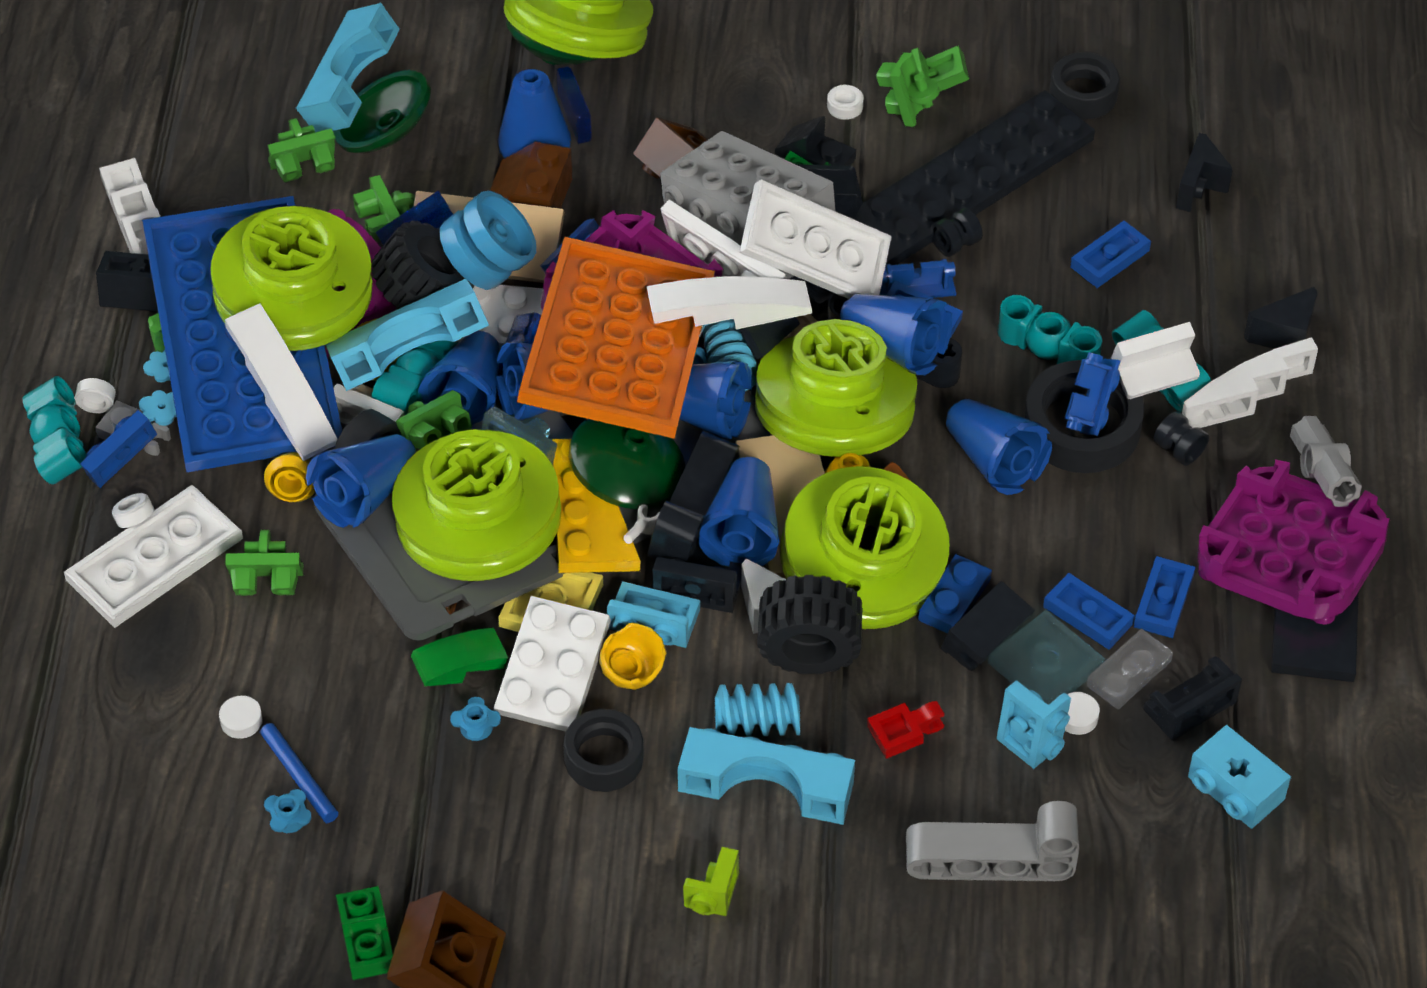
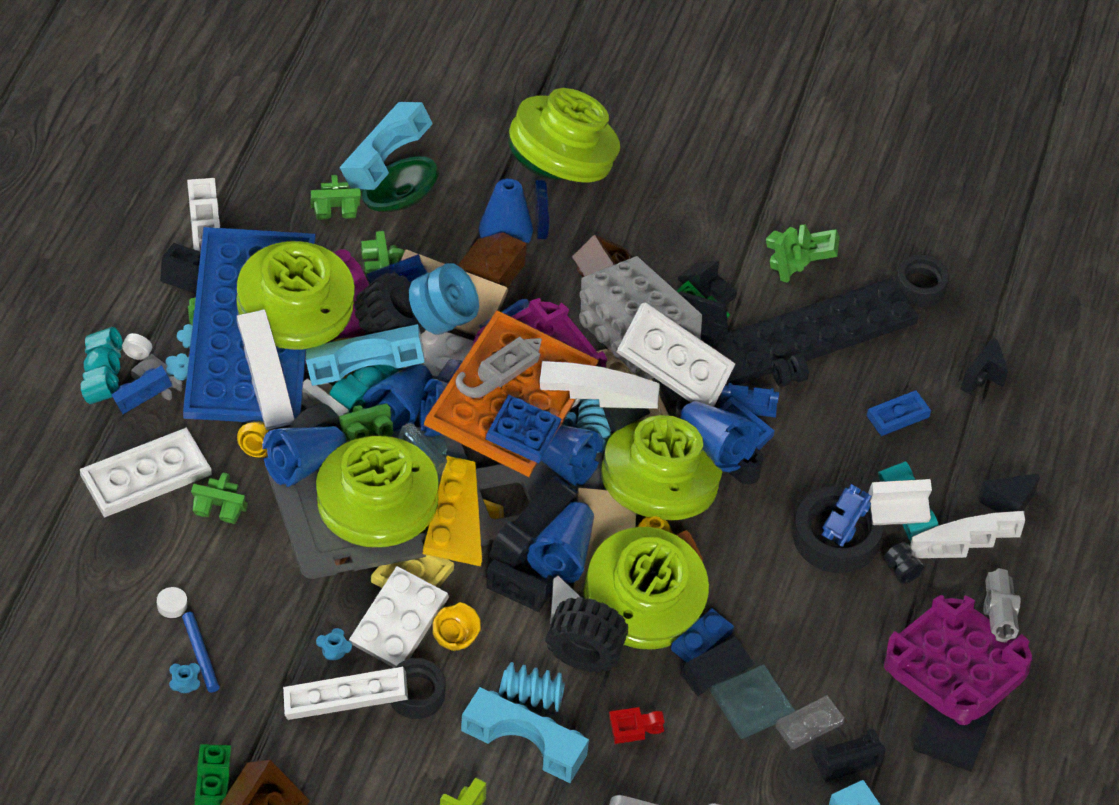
camera: 10 degrees right, 0 degrees up
white tile [112,493,154,528] -> none
green slope [411,628,508,686] -> none
dark green dish [569,419,685,509] -> none
medium azure bracket [607,581,700,648] -> none
white hand [623,505,660,544] -> none
white tile [661,200,787,279] -> none
white tile [827,85,863,119] -> none
blue cone [946,399,1052,495] -> none
medium azure bracket [997,680,1071,769] -> none
teal piece [998,295,1103,364] -> none
blue plate [1043,573,1135,650] -> none
white tile [1065,692,1100,735] -> none
blue plate [1133,556,1195,639] -> none
none -> white plate [283,667,408,720]
none -> light grey plate [456,337,542,398]
none -> blue tile [485,394,562,464]

